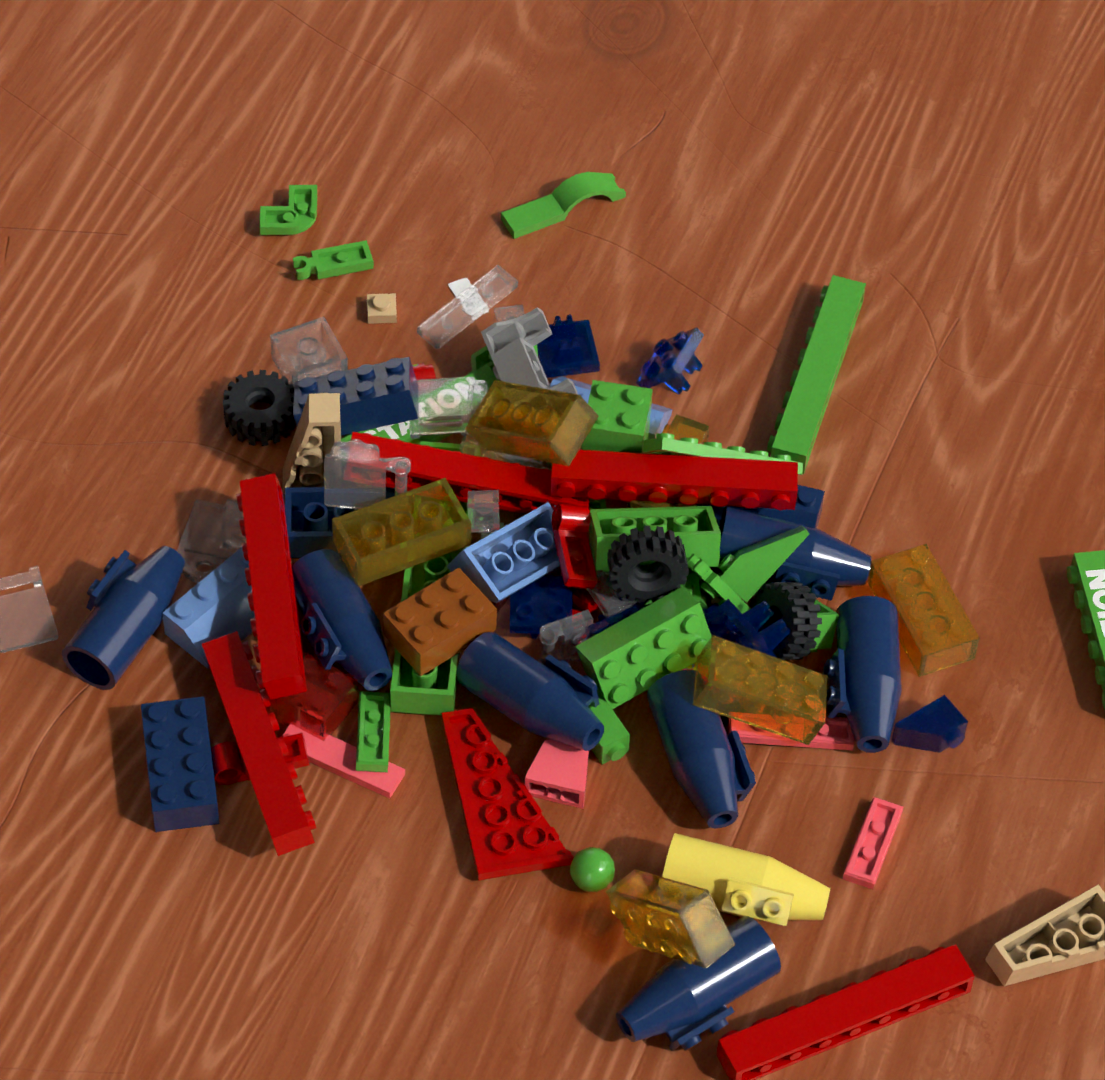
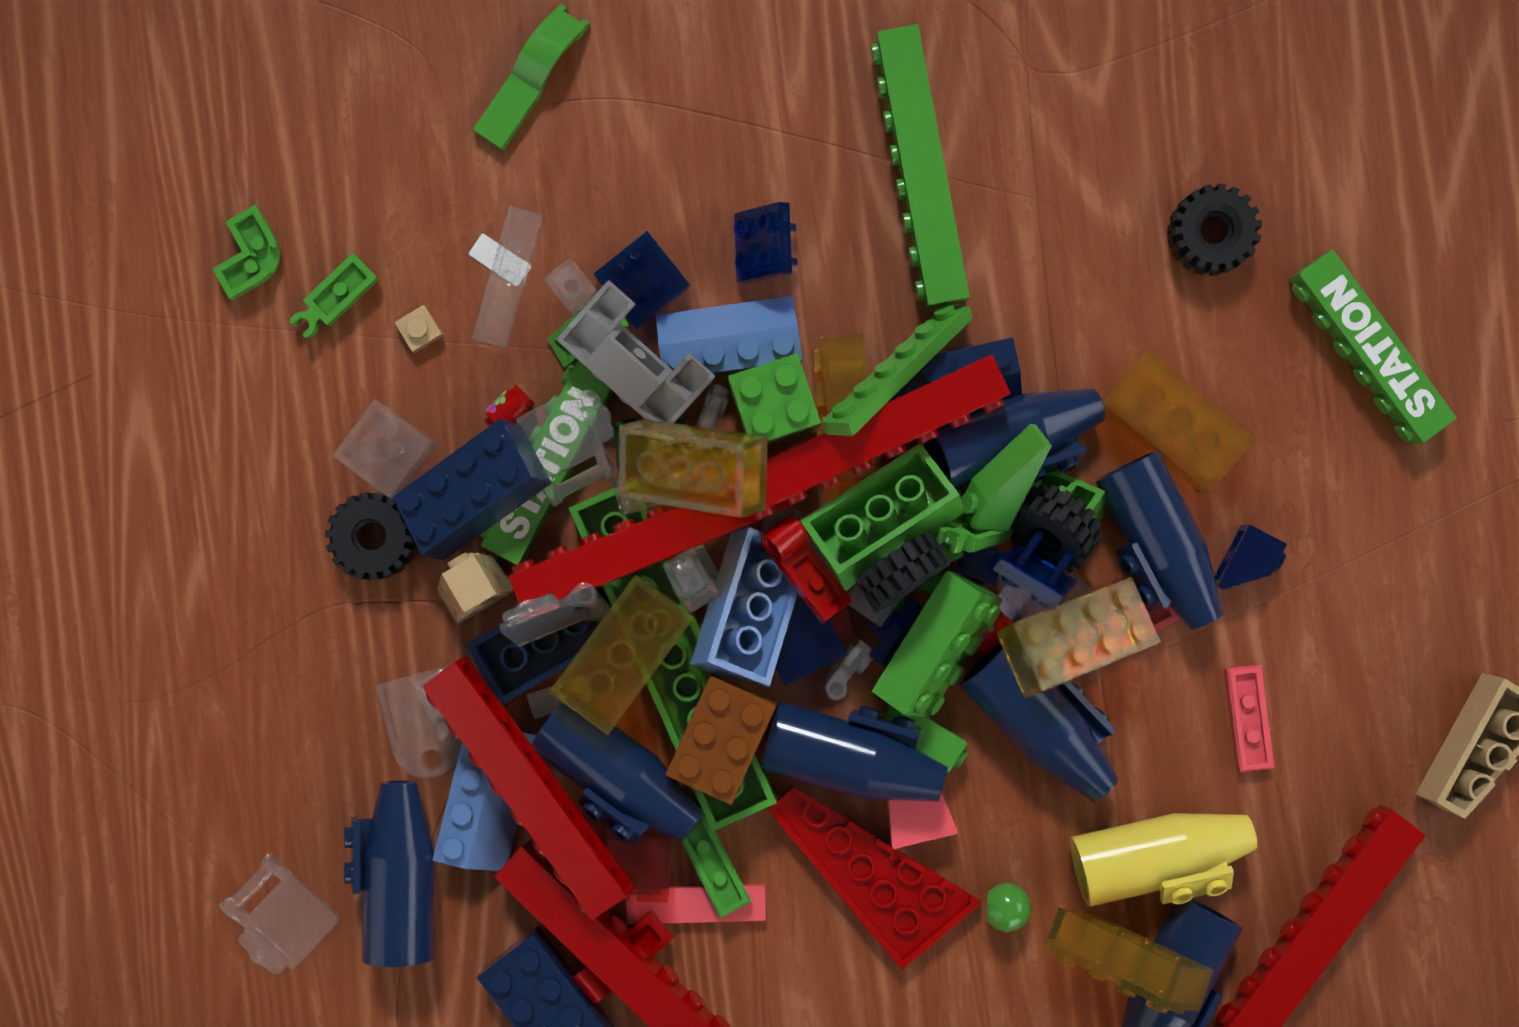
camera: 25 degrees left, 35 degrees up
none -> black tyre [1167,184,1262,276]

